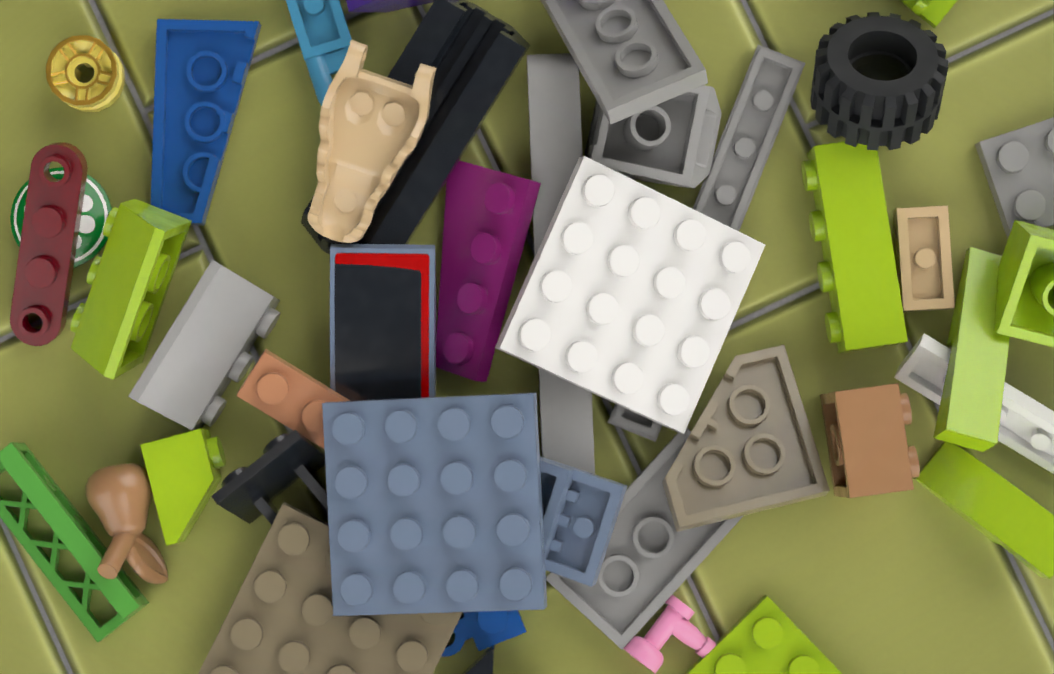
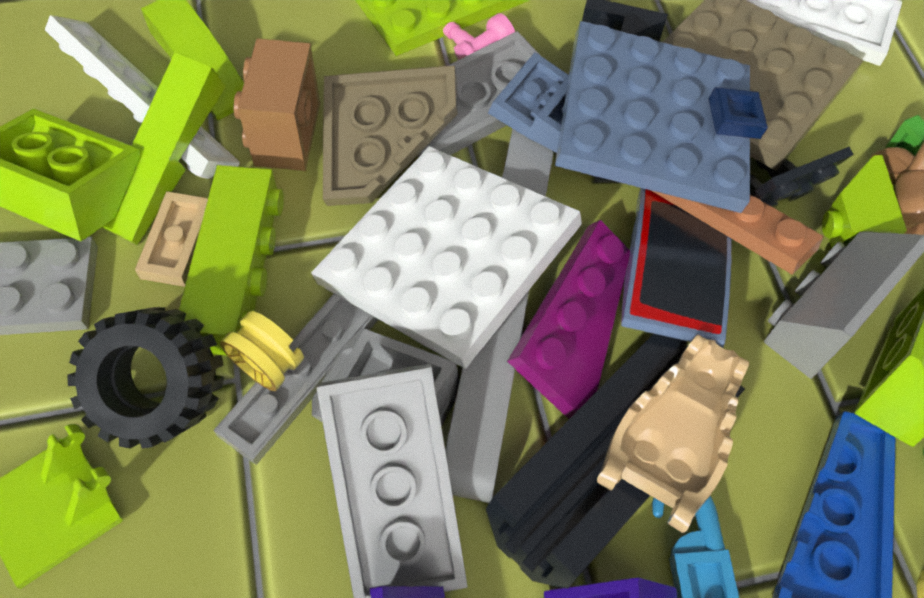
camera: 175 degrees left, 25 degrees down
none -> light yellow wheel [220,311,304,391]
none -> dark blue tile [708,87,768,139]

